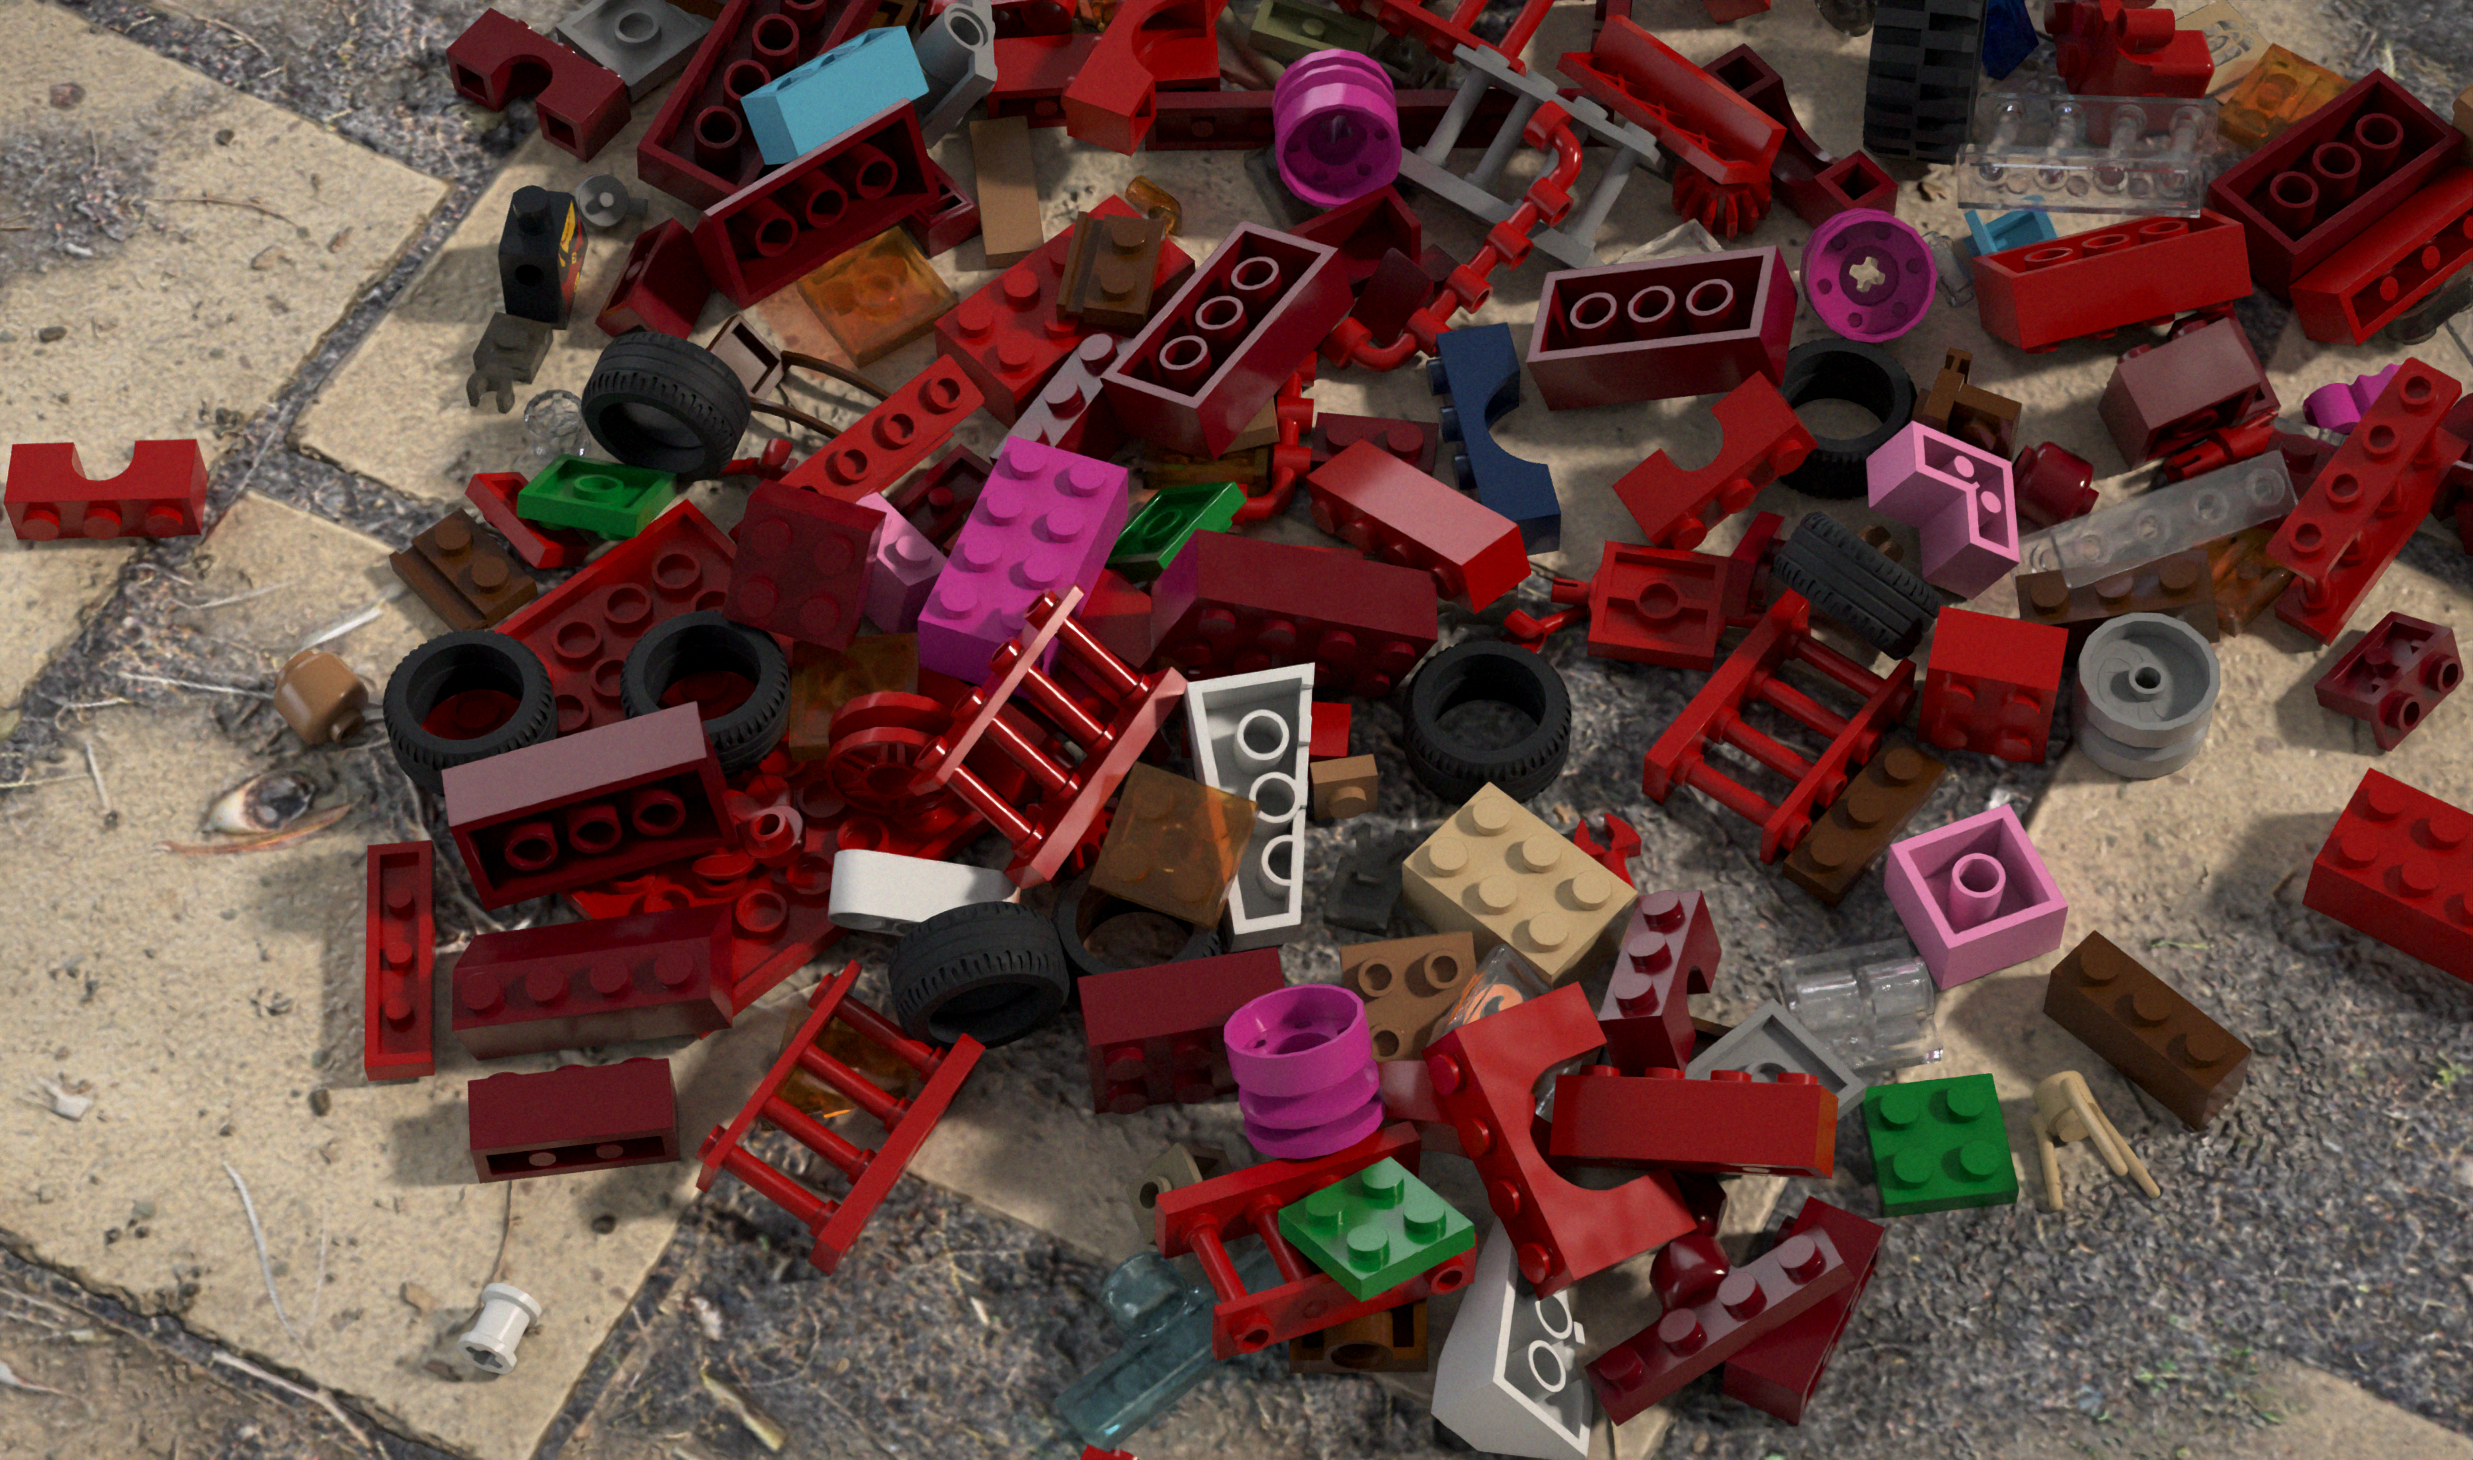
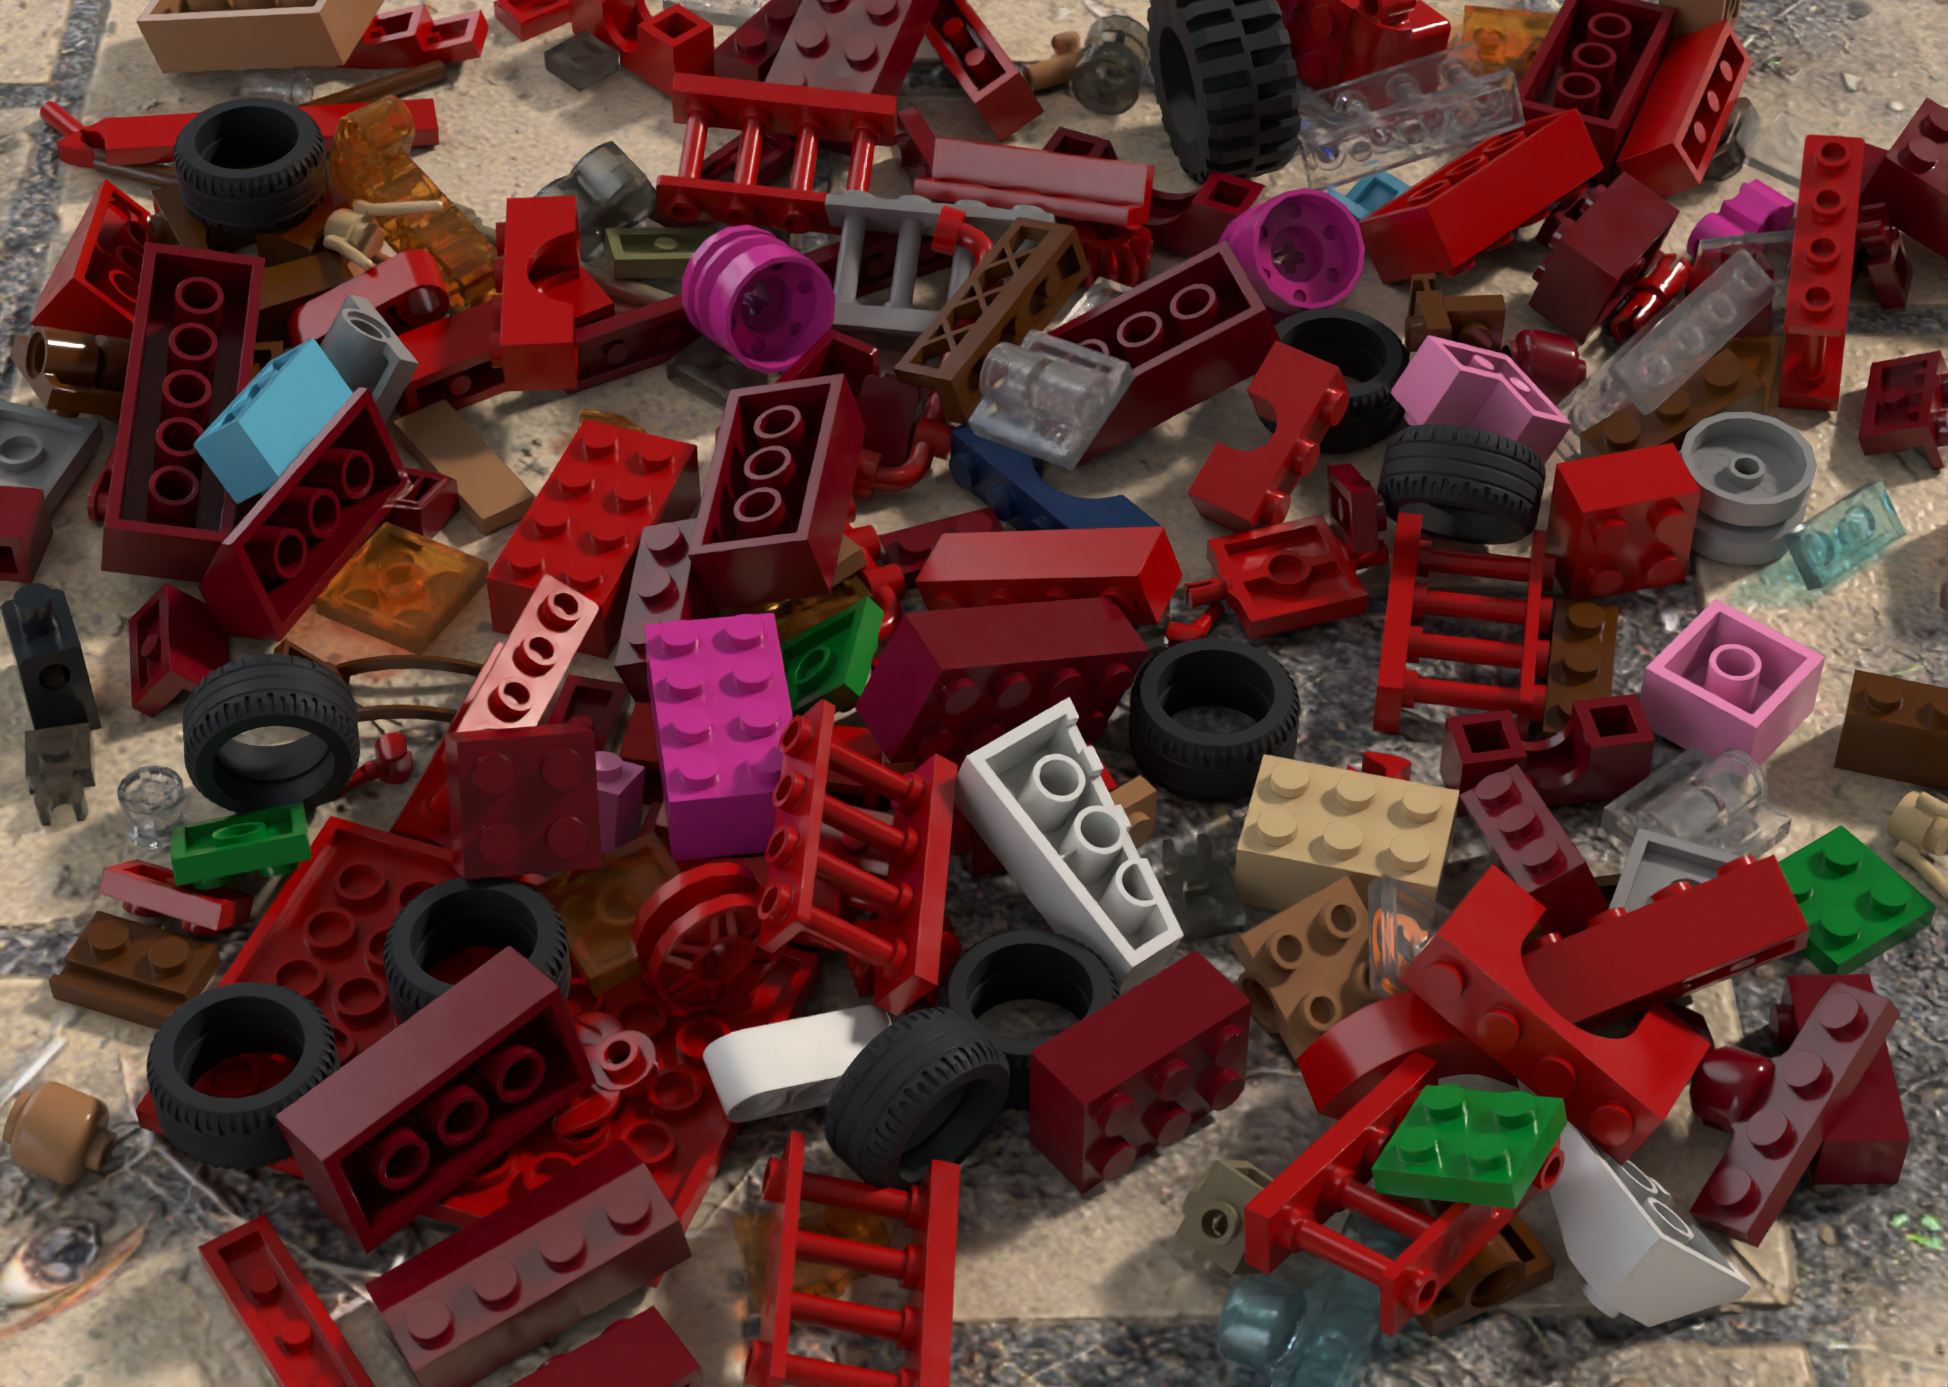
camera: 30 degrees left, 10 degrees down
light grey piece [574,173,648,229] -> none
reddish brown plate [1056,211,1166,330] -> none
clear orange plate [1089,761,1261,930] -> none
dark pink wheel [1224,984,1386,1159] -> none
none -> reddish brown fence [893,217,1090,425]
none -> clear plate [968,329,1135,470]
none -> dark red arch [1439,694,1655,818]
none -> clear light blue plate [1782,480,1907,590]

